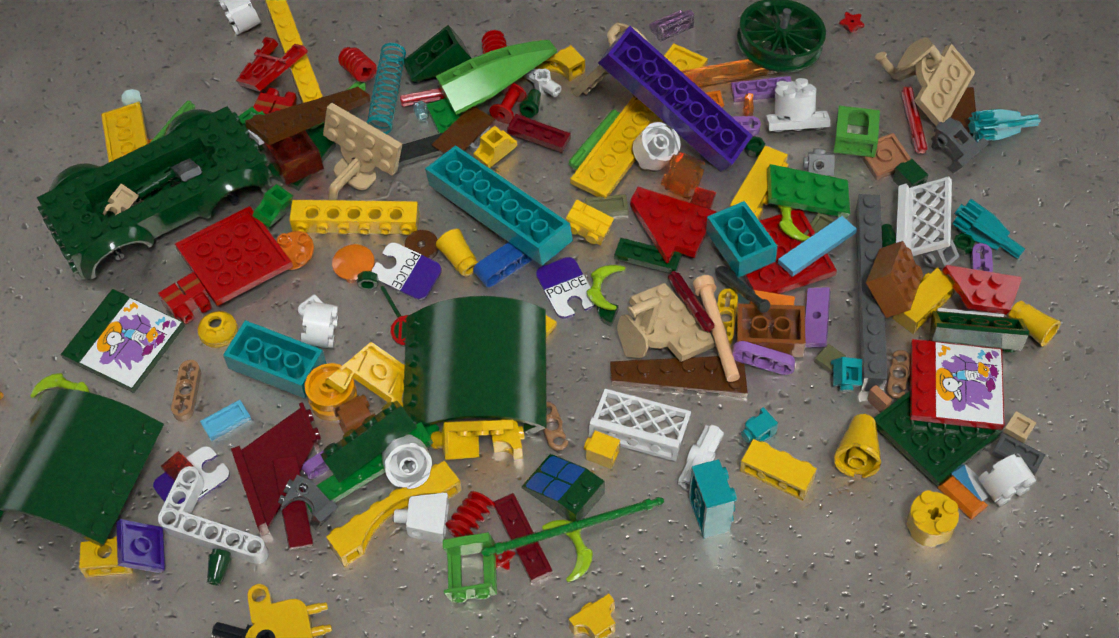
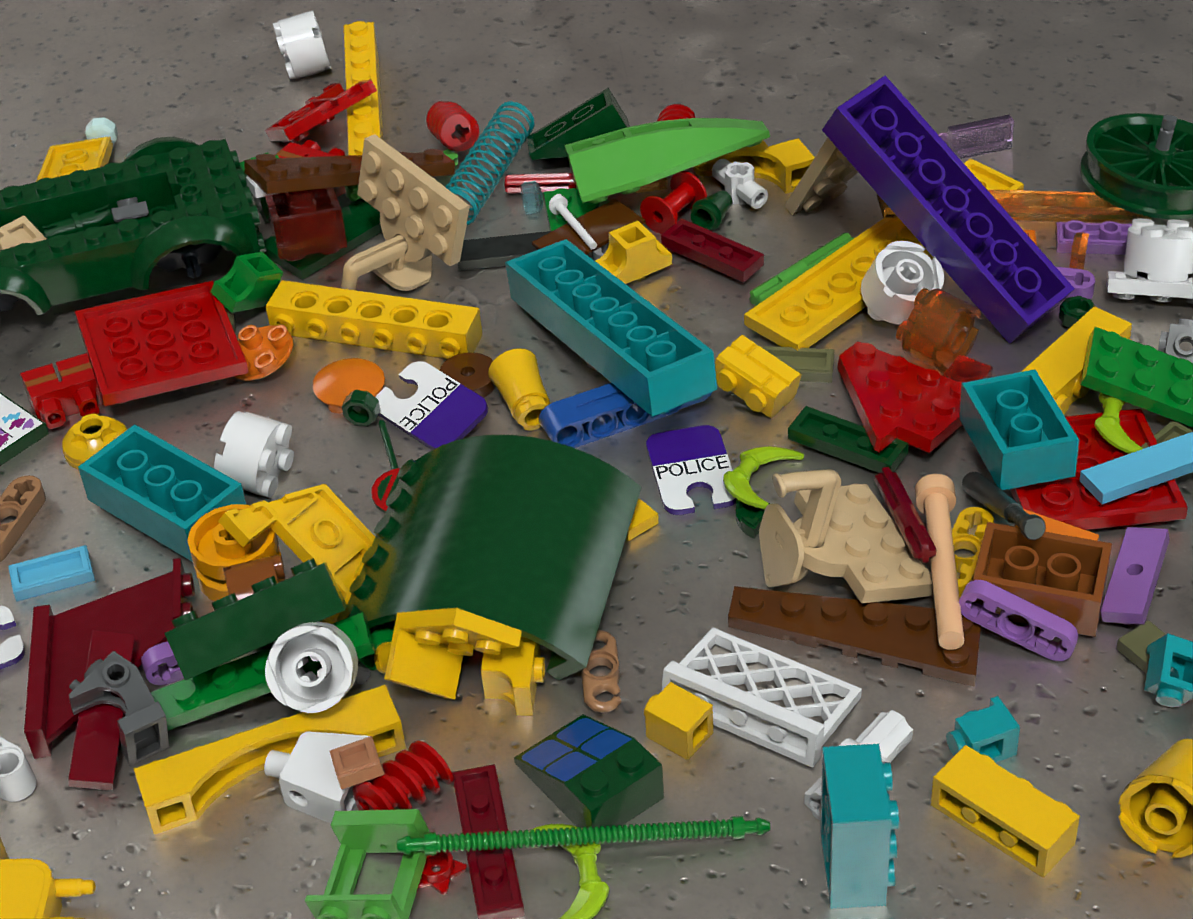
camera: 15 degrees right, 15 degrees down
none -> nougat tile [329,736,384,790]
none -> white piece [549,194,597,249]

